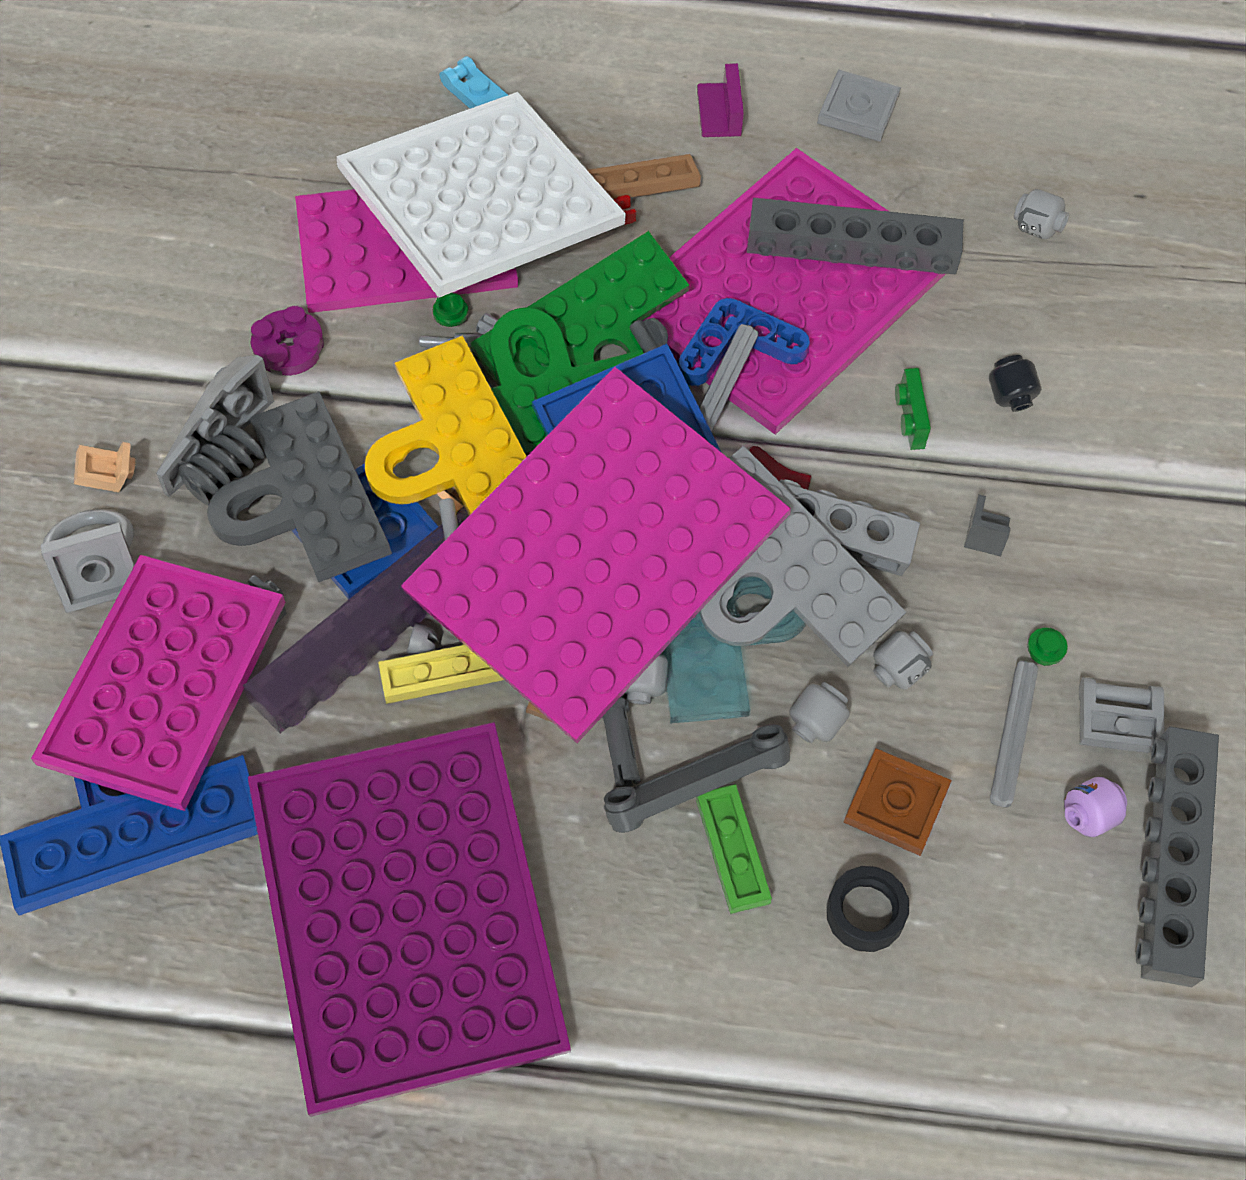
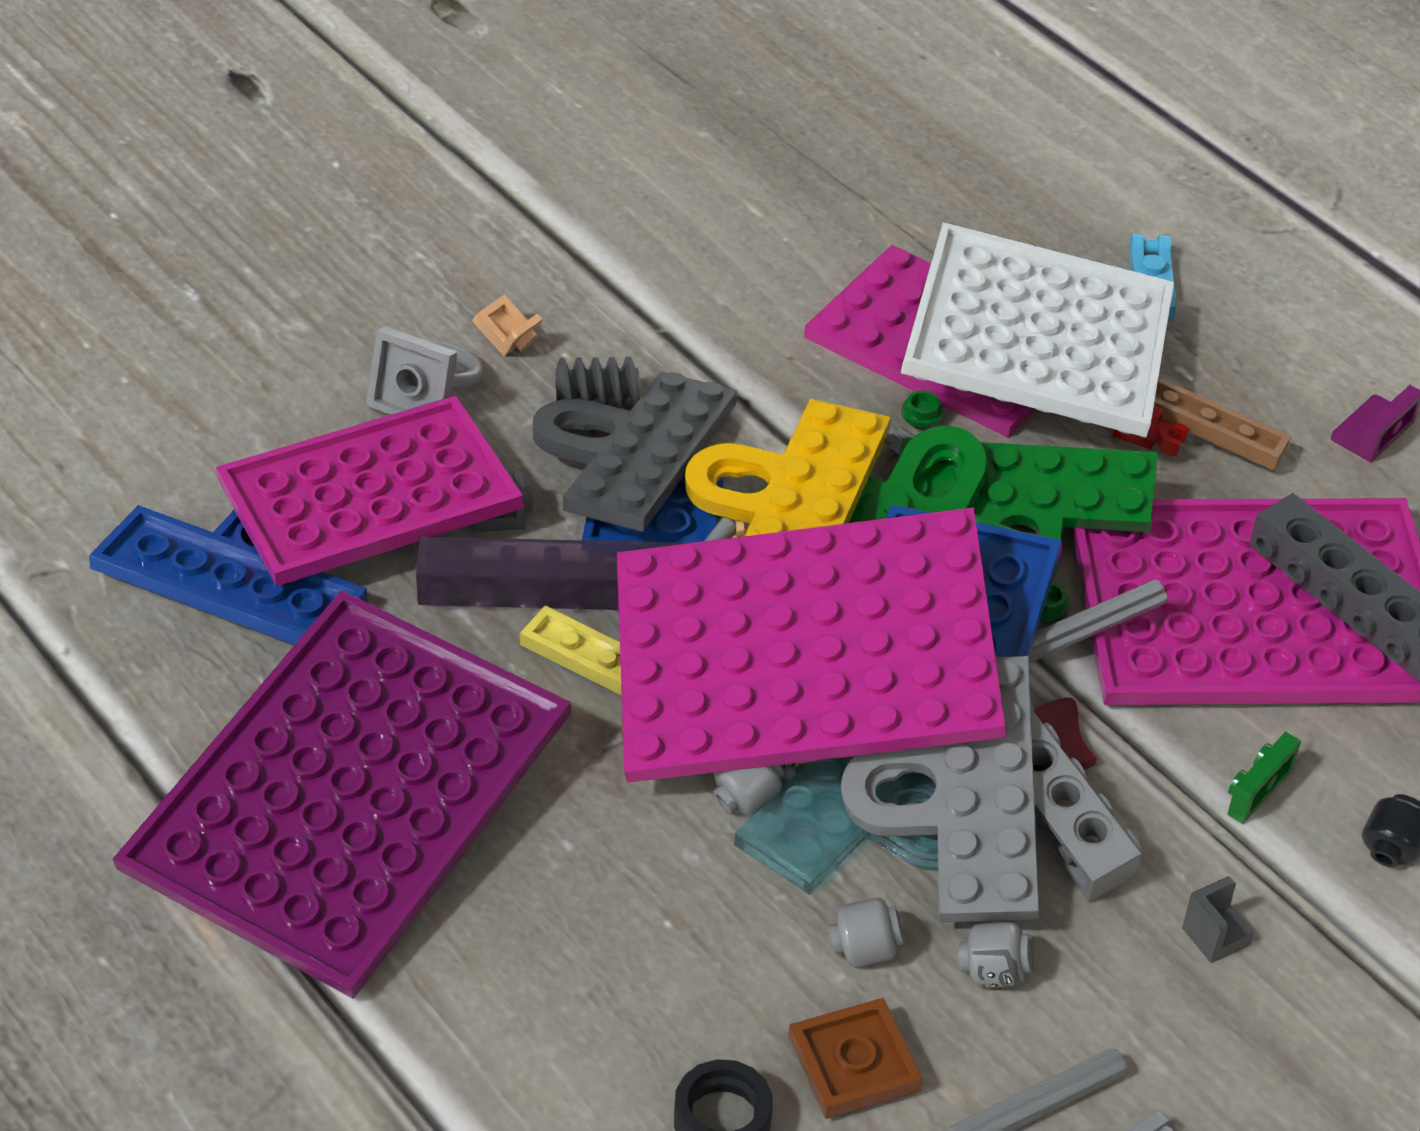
camera: 45 degrees right, 15 degrees down
light grey wedge [156,355,274,497] -> none
magenta plate [250,306,324,376] -> none
light grey hinge [406,623,438,655] -> none
dark grey pin [602,695,641,787] -> none
dark grey piece [604,724,791,833] -> none
dark grey plate [629,318,668,353] -> none
blue beam [678,298,810,386] -> none
bright green plate [696,784,772,914] -> none
green plate [1027,628,1068,666] -> none

